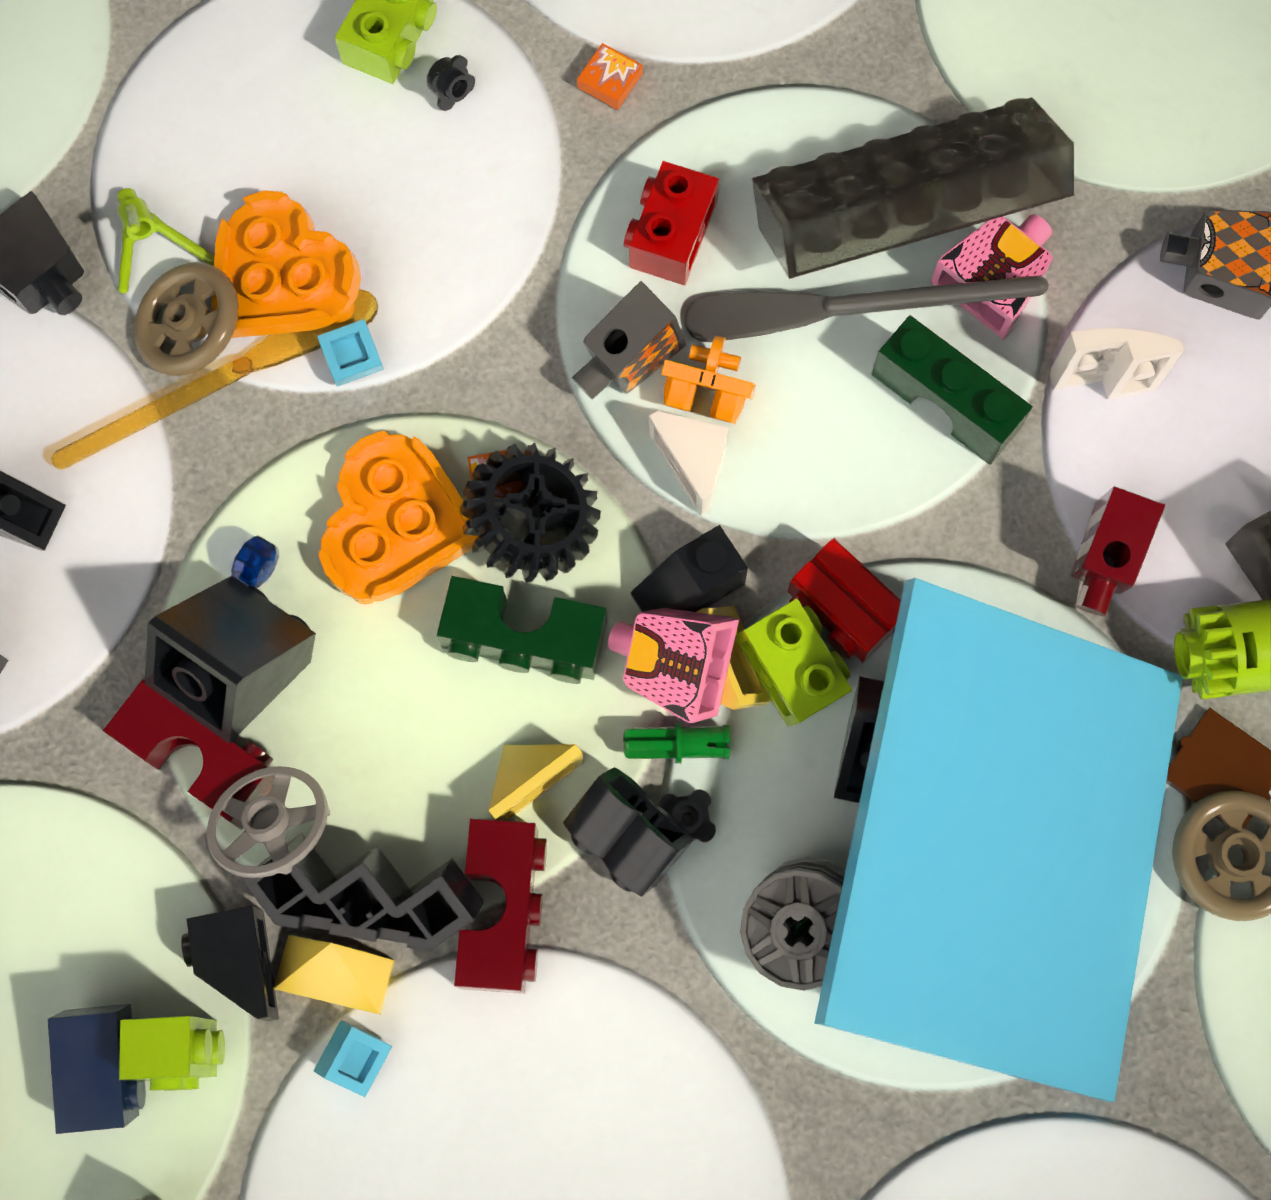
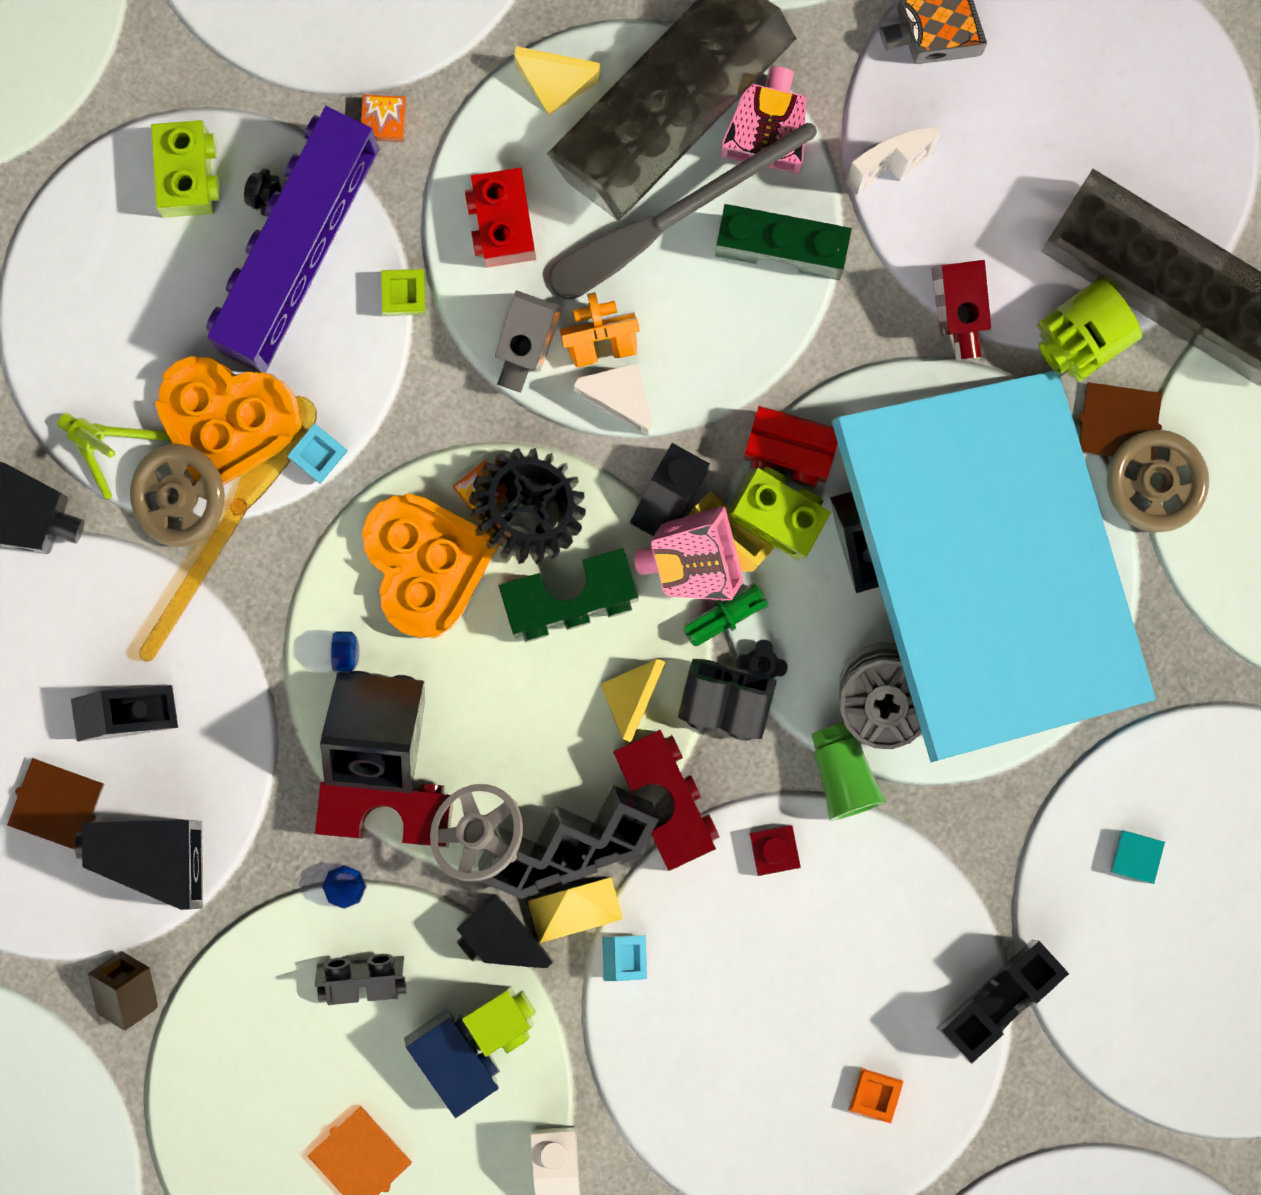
camera: 30 degrees left, 10 degrees up
none -> dark purple brick [206,105,380,373]
none -> black hinge [314,954,407,1006]
none -> clear blue tile [322,865,367,909]
none -> lime plate [381,269,426,316]
none -> light yellow slope [514,46,600,115]
none -> dark red plate [749,825,801,876]
none -> bright green plant [811,723,887,821]

